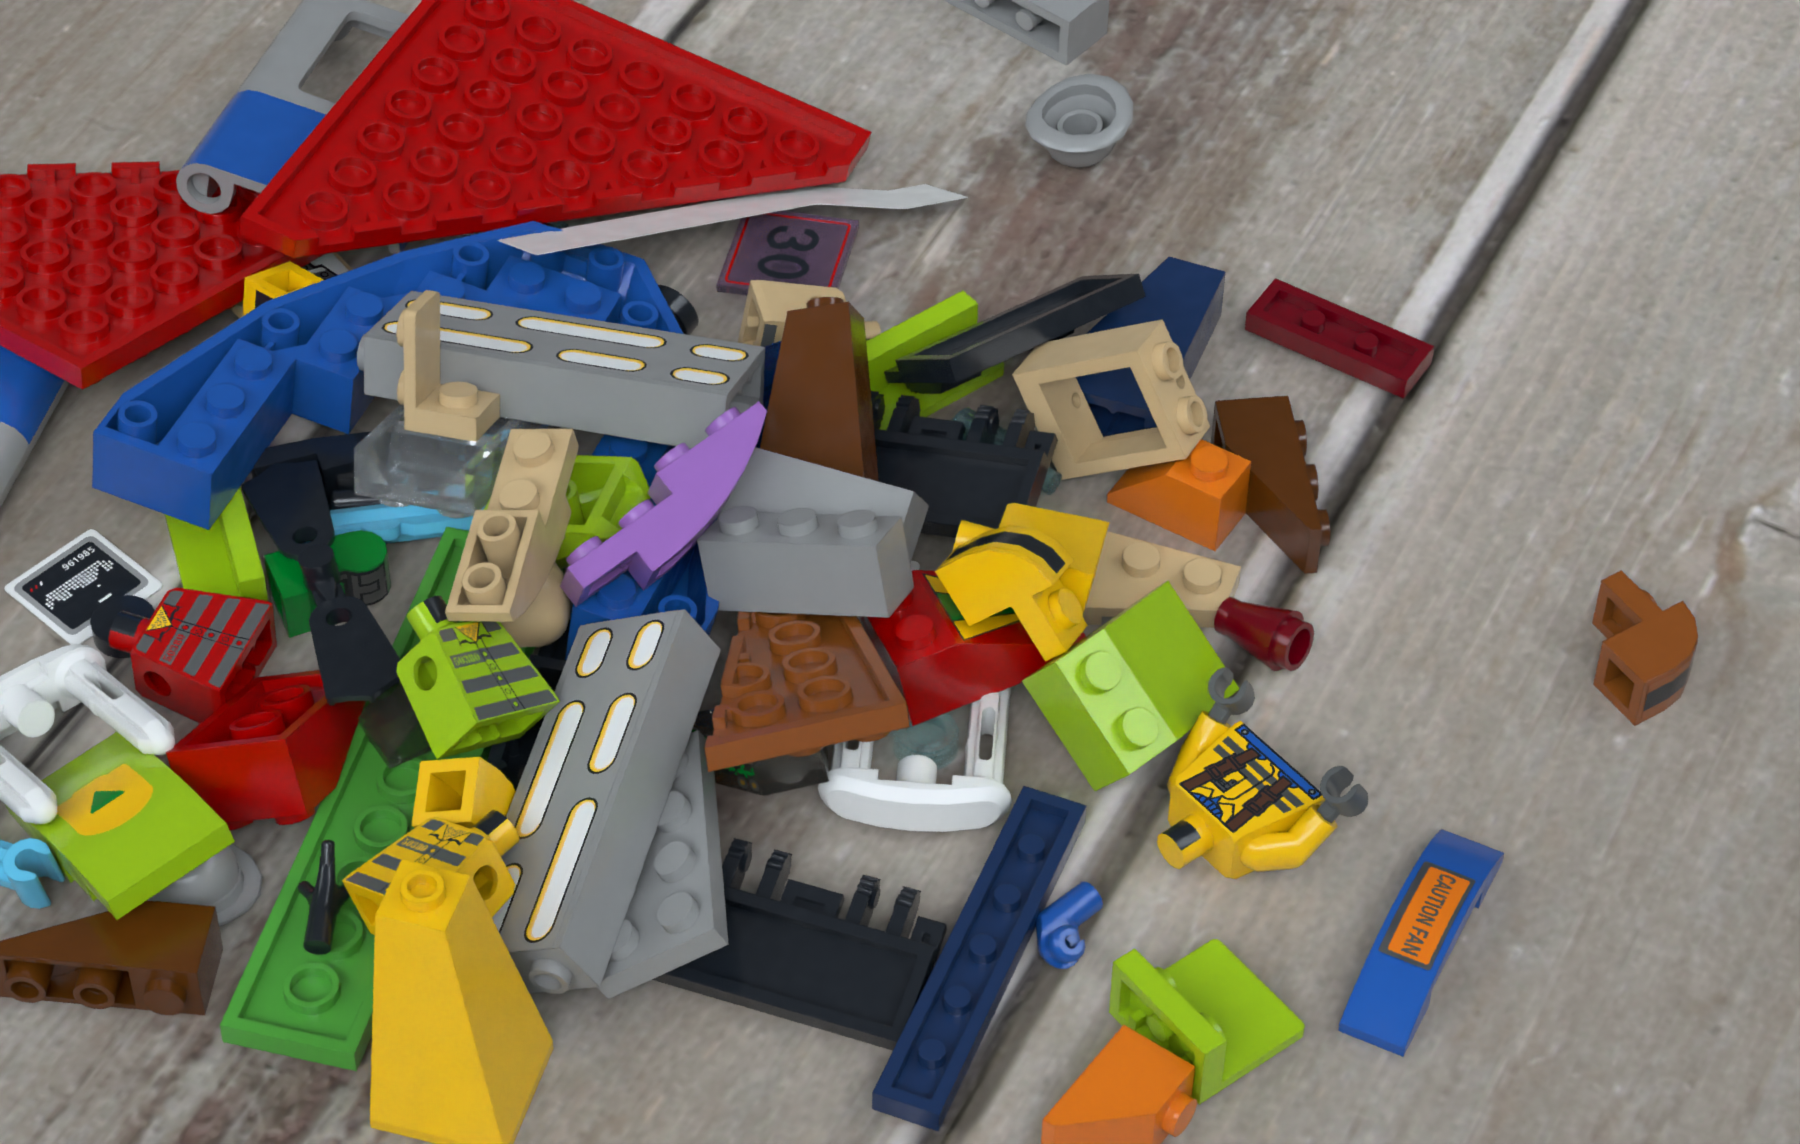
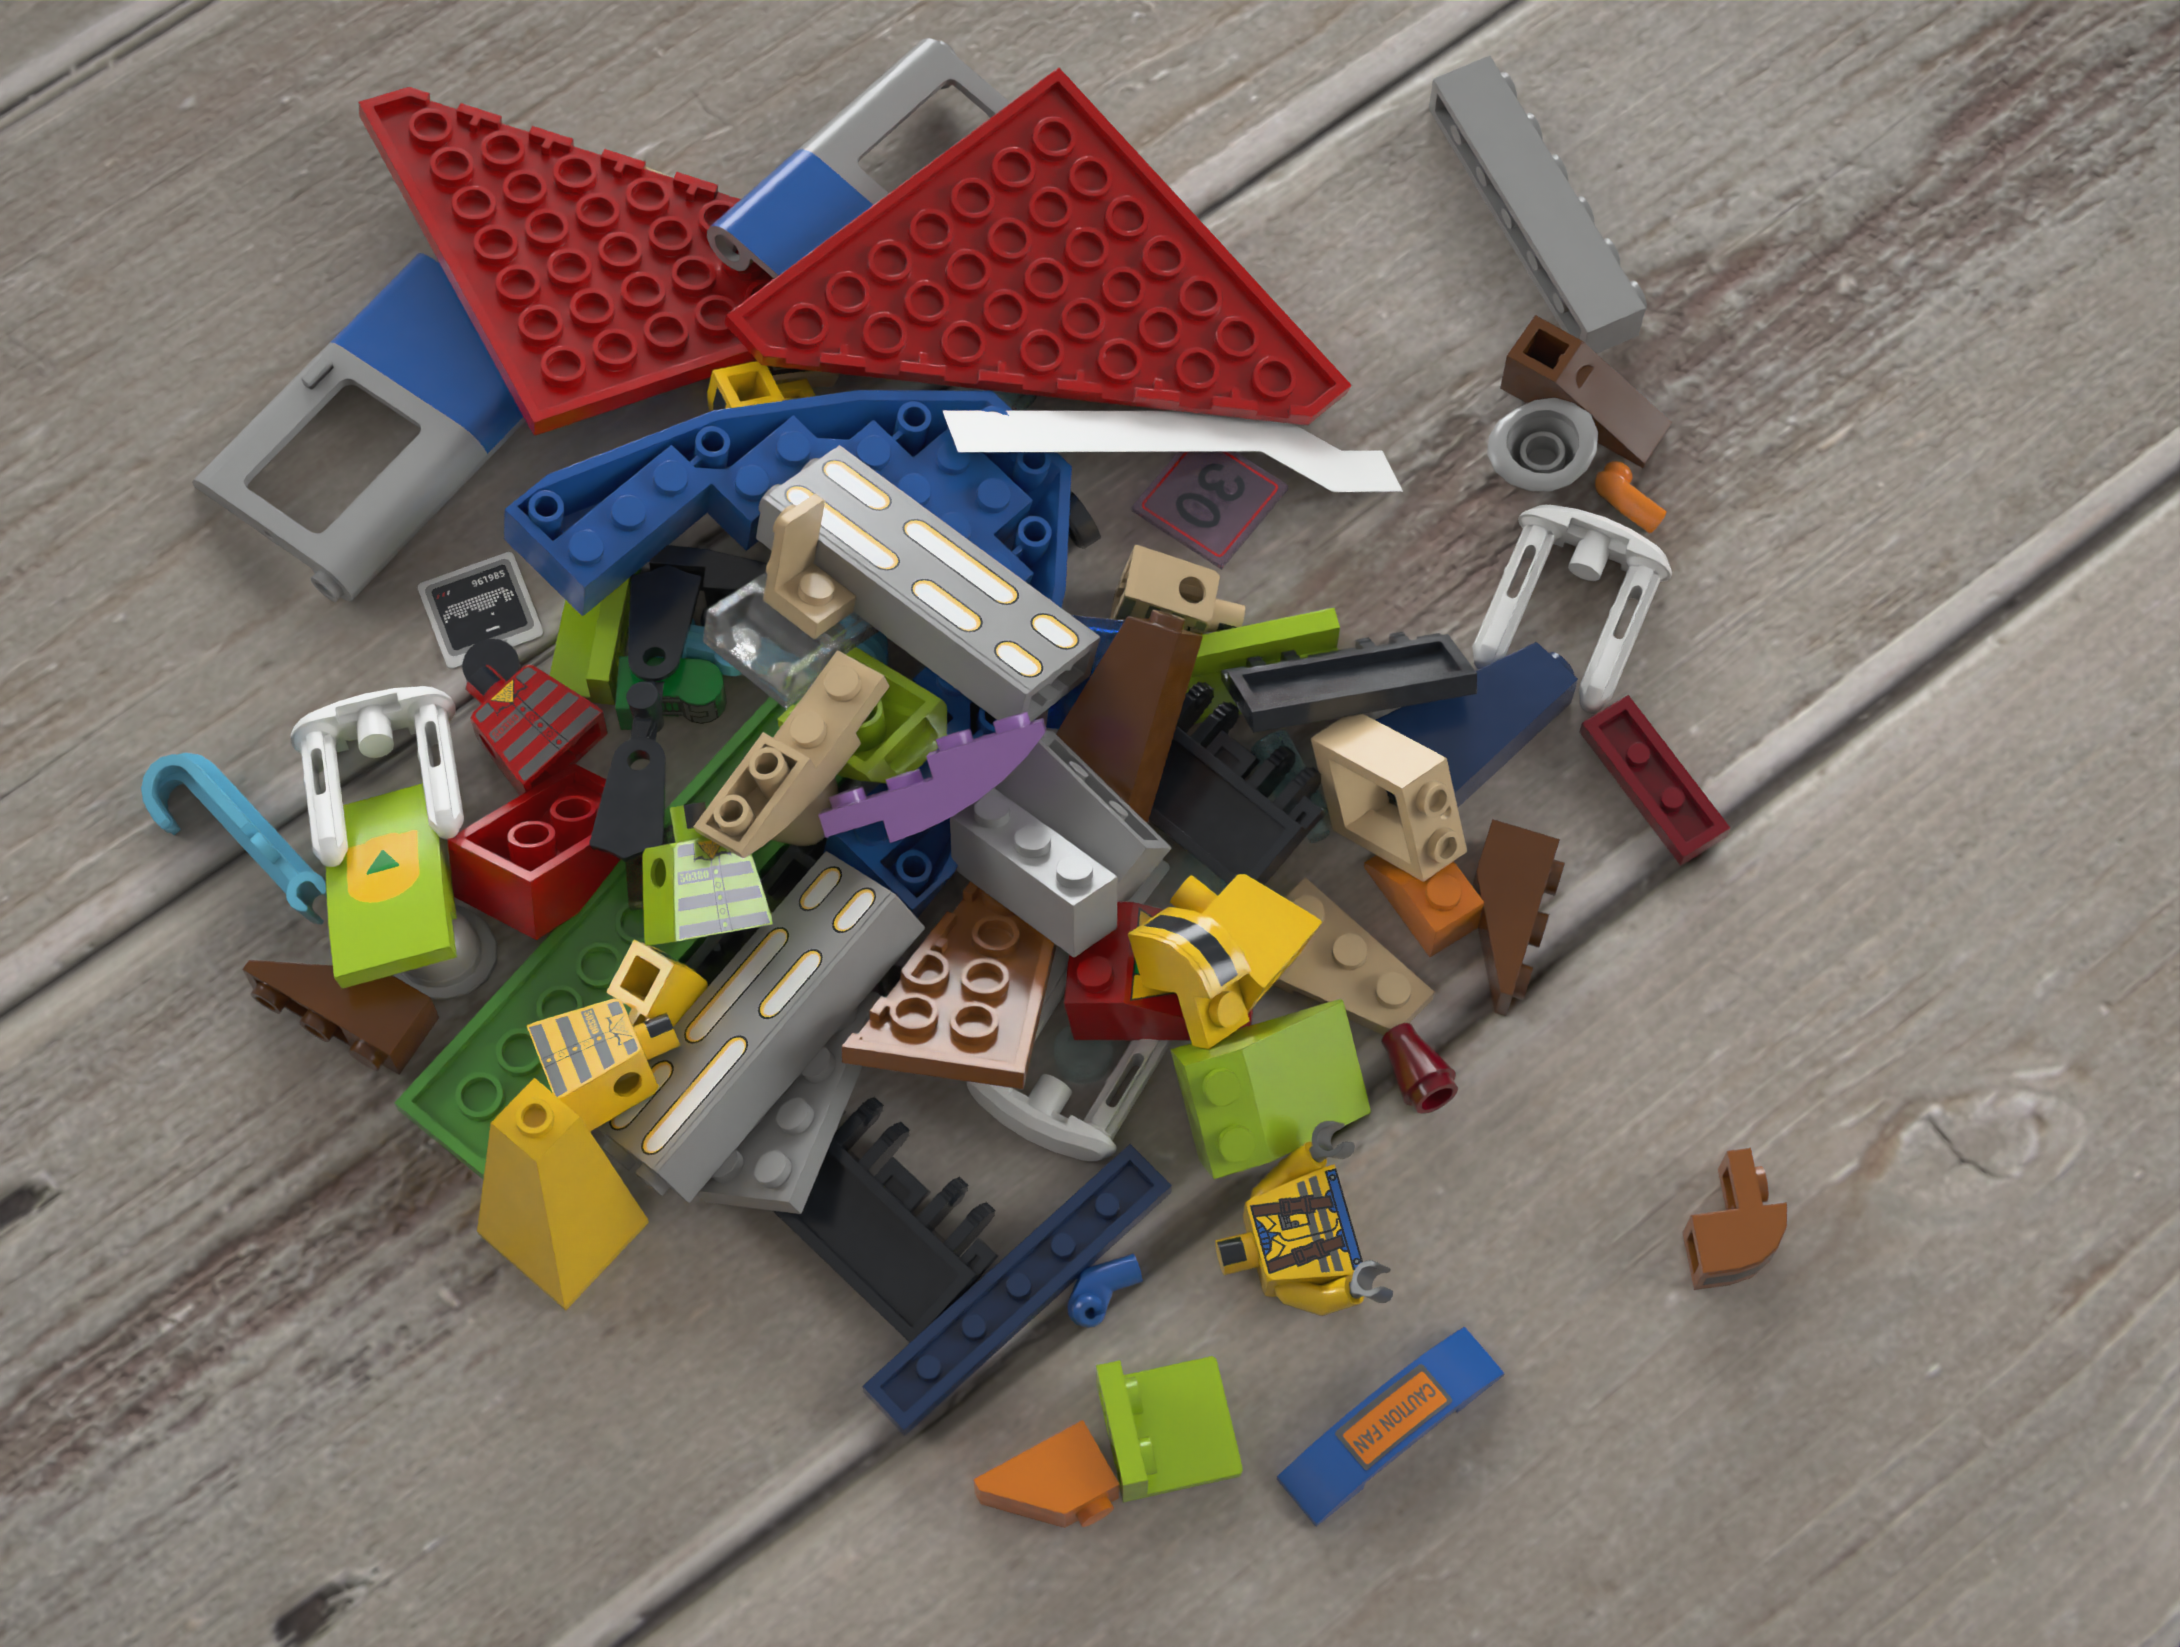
camera: 25 degrees right, 20 degrees up
black bar [298,840,350,955] -> none
none -> white piece [1472,505,1672,713]
none -> reddish brown slope [1500,315,1672,468]
none -> orange arm [1595,461,1667,534]

